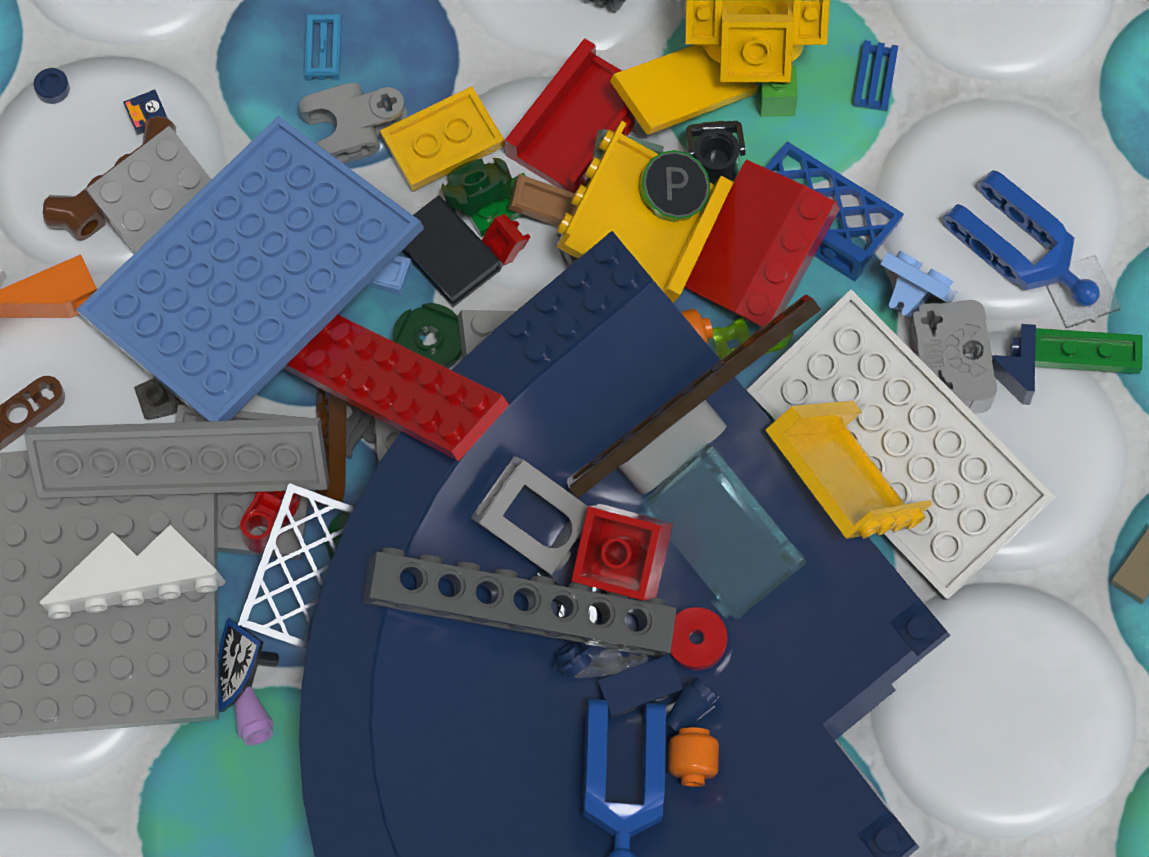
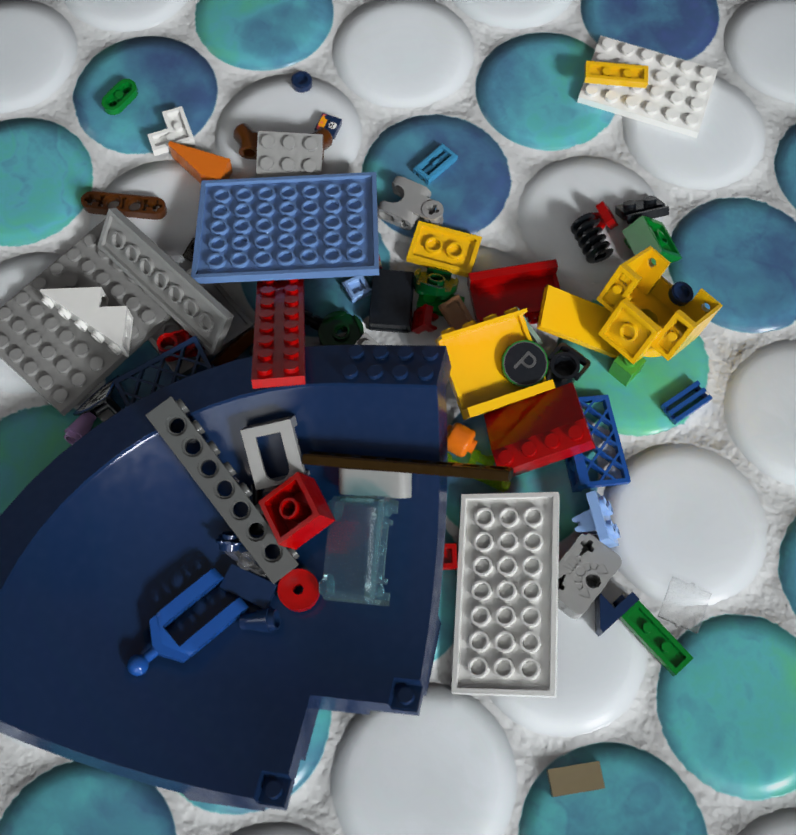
camera: 40 degrees right, 0 degrees up
orange head [668,727,719,787] -> none
yellow panel [766,400,933,539] -> none
blue piece [943,170,1100,307] -> none

